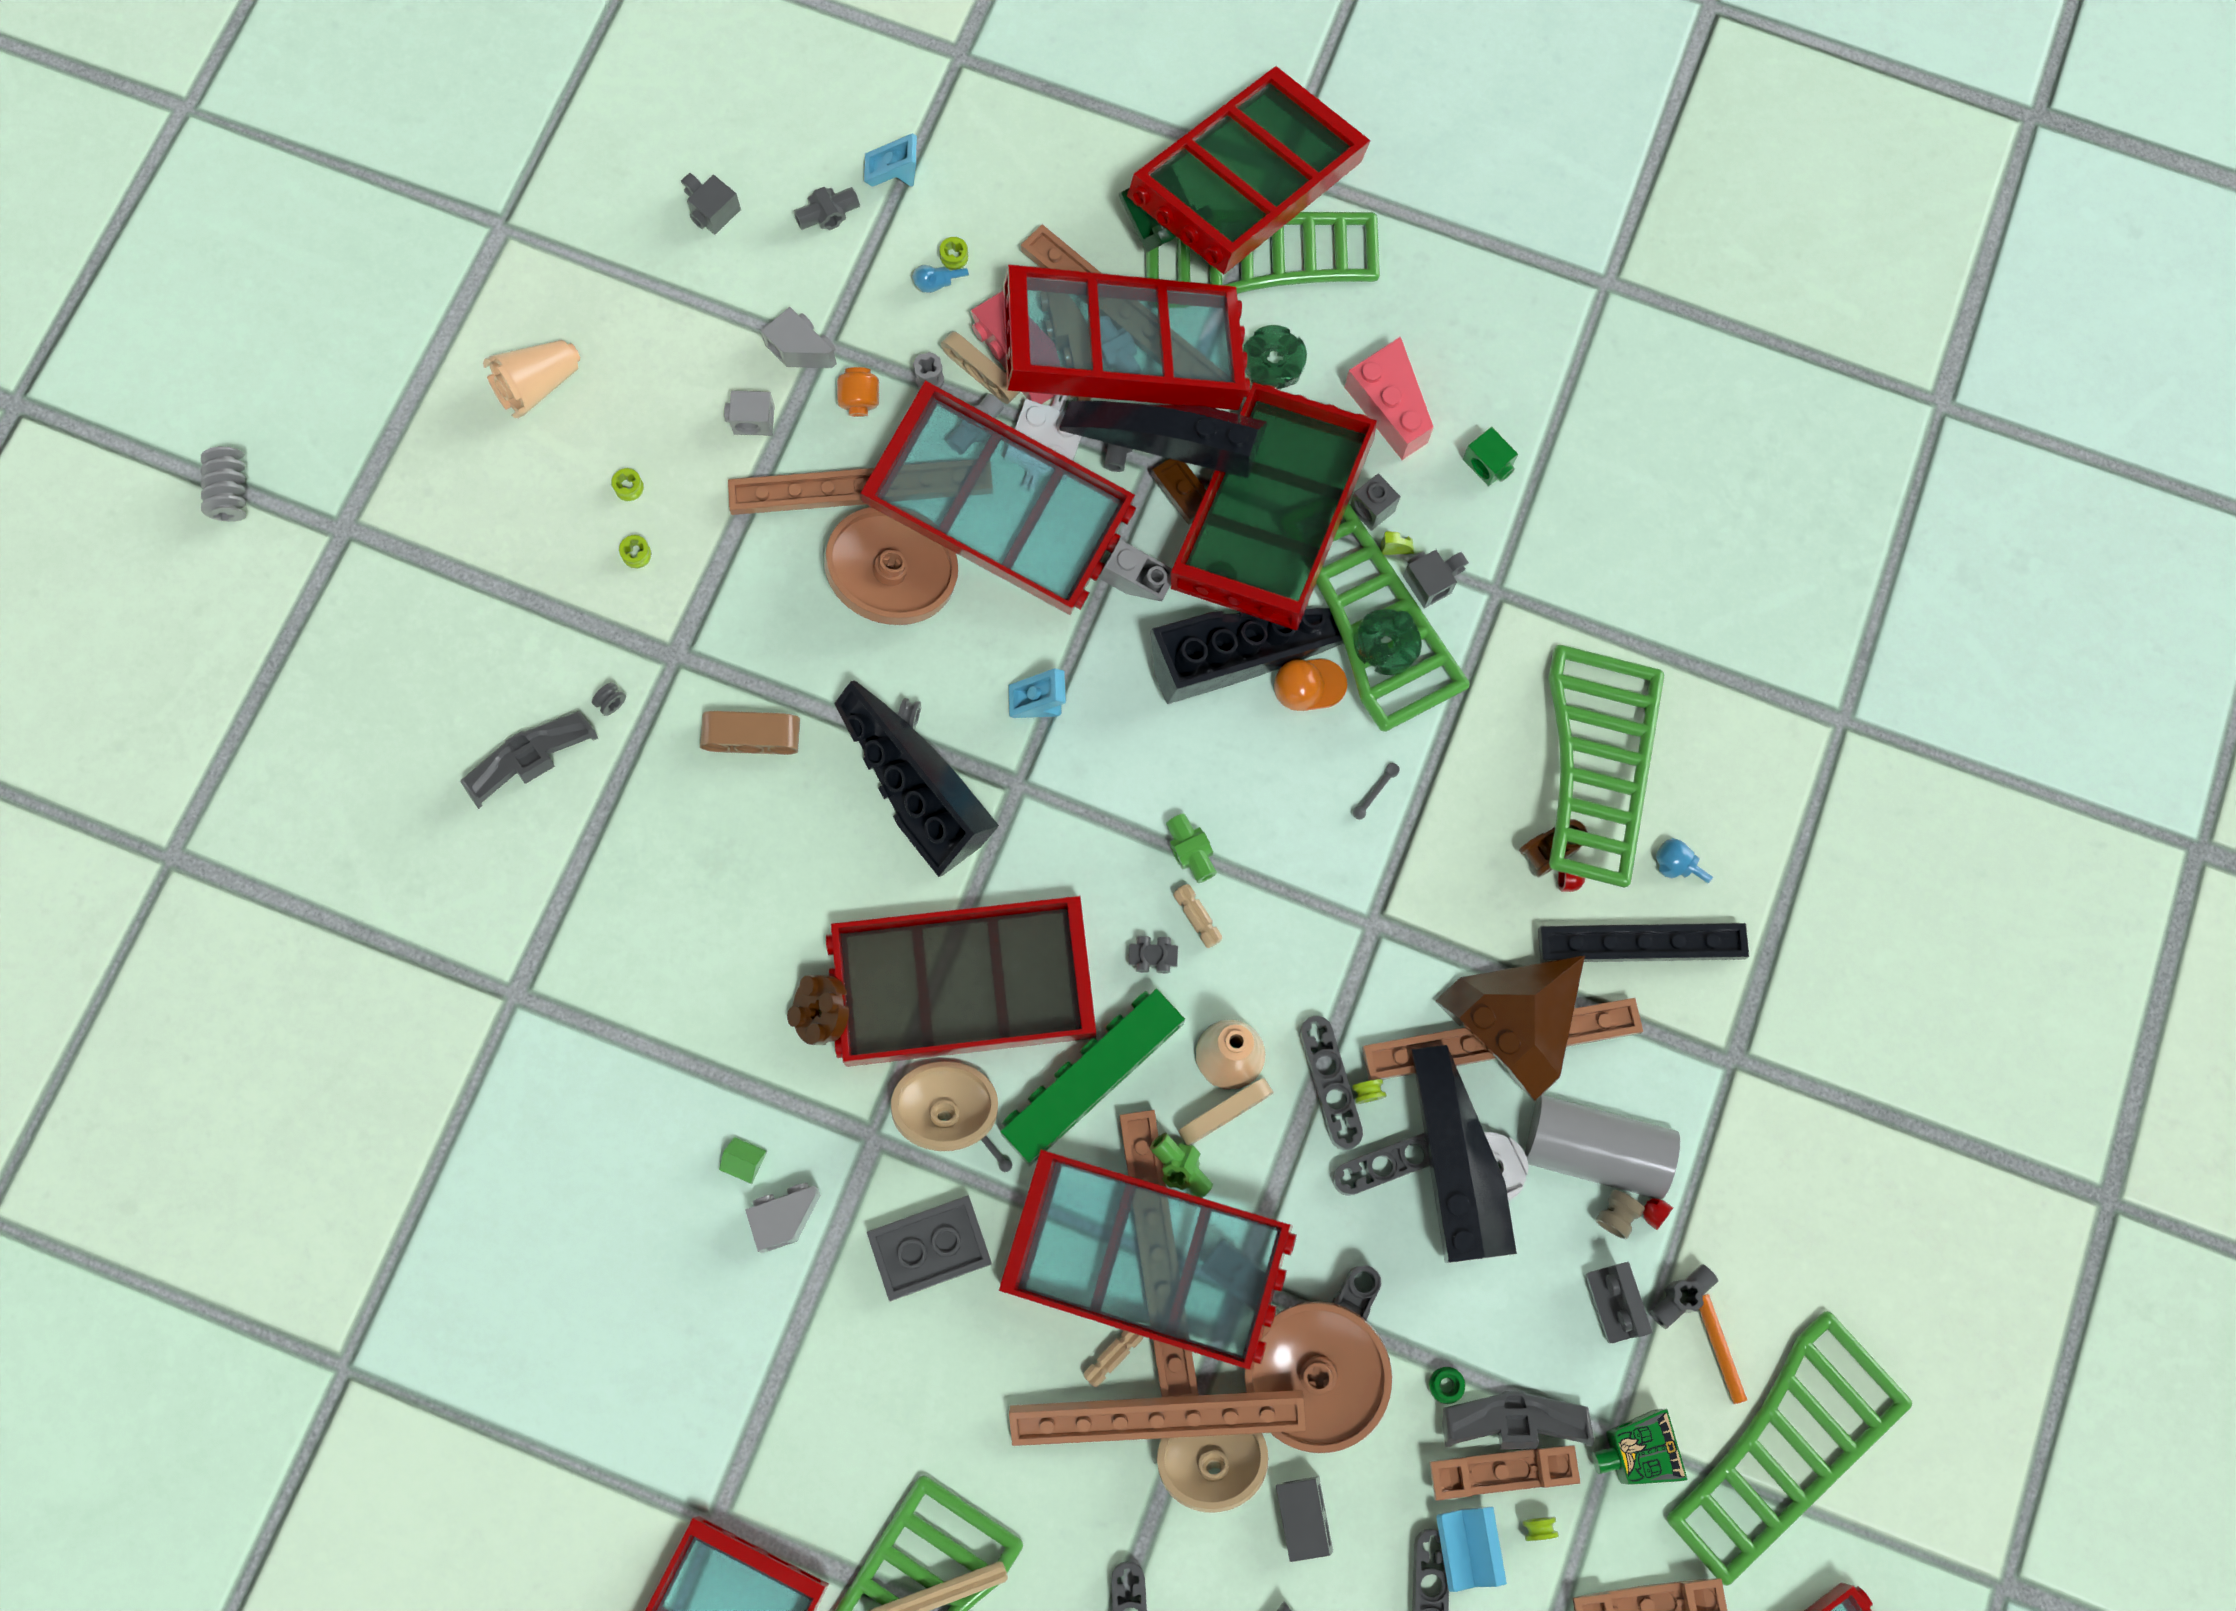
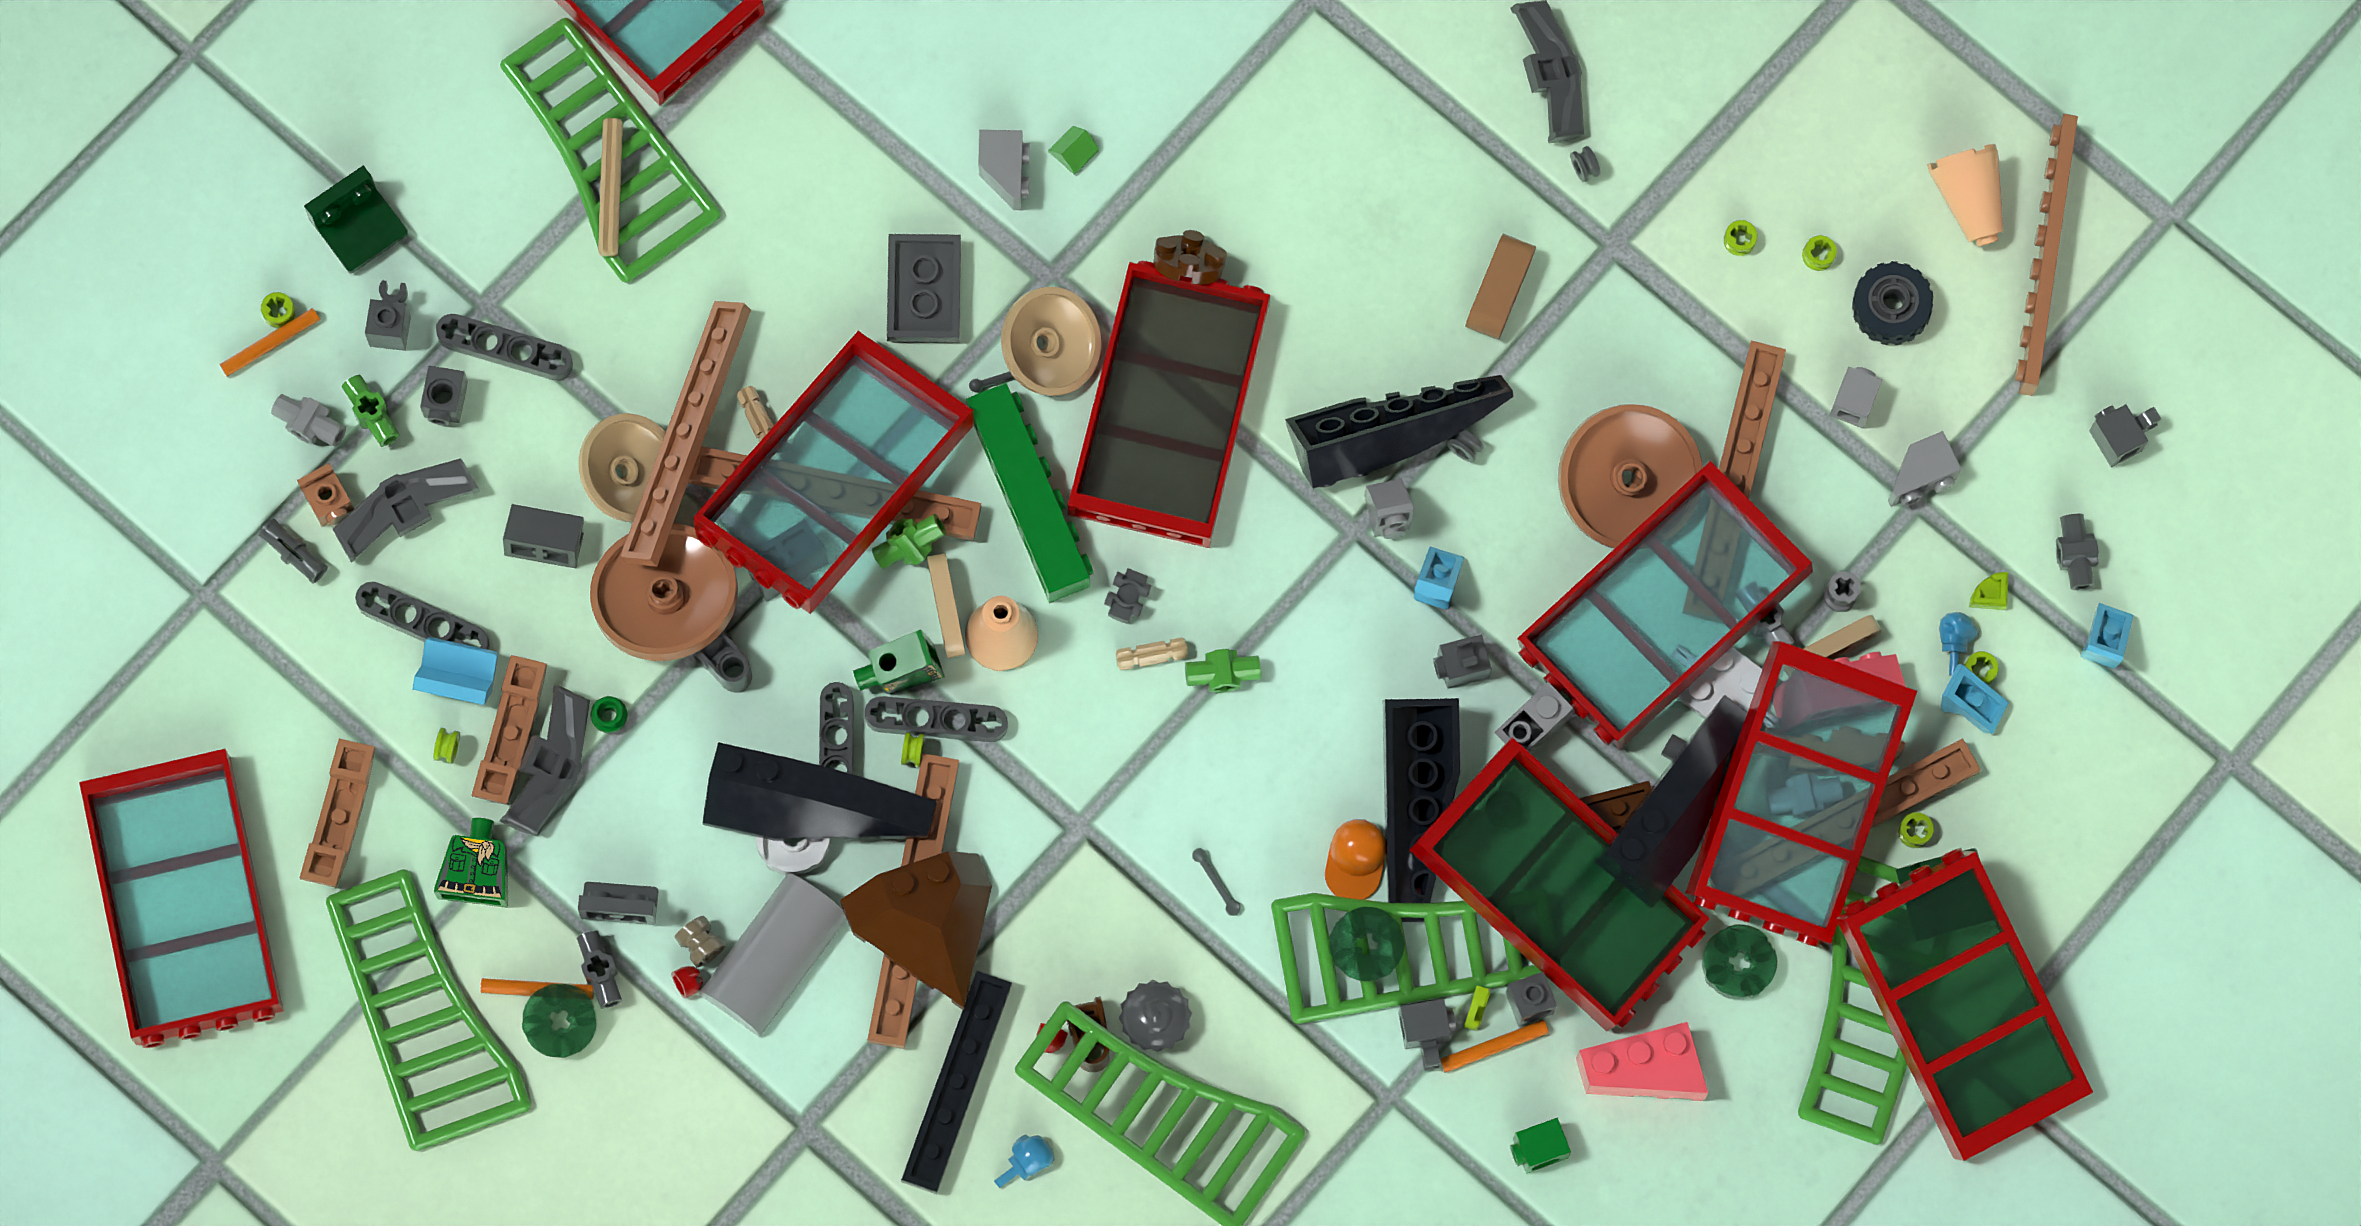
camera: 110 degrees right, 0 degrees up
orange head [837,367,879,417] -> none
none -> clear green plate [522,983,597,1058]
none -> torso [853,629,945,694]
none -> dark grey piece [1119,980,1192,1052]
none -> light grey slope [1364,478,1414,539]
none -> dark grey brick [1433,634,1492,689]
none -> orange bar [1440,1020,1549,1073]
none -> black wheel [1852,261,1934,345]
none -> lime bush [1898,812,1934,849]
none -> medium azure slope [1941,664,2009,734]
none -> lime tile [1969,572,2008,610]
none -> nougat plate [2014,114,2078,396]

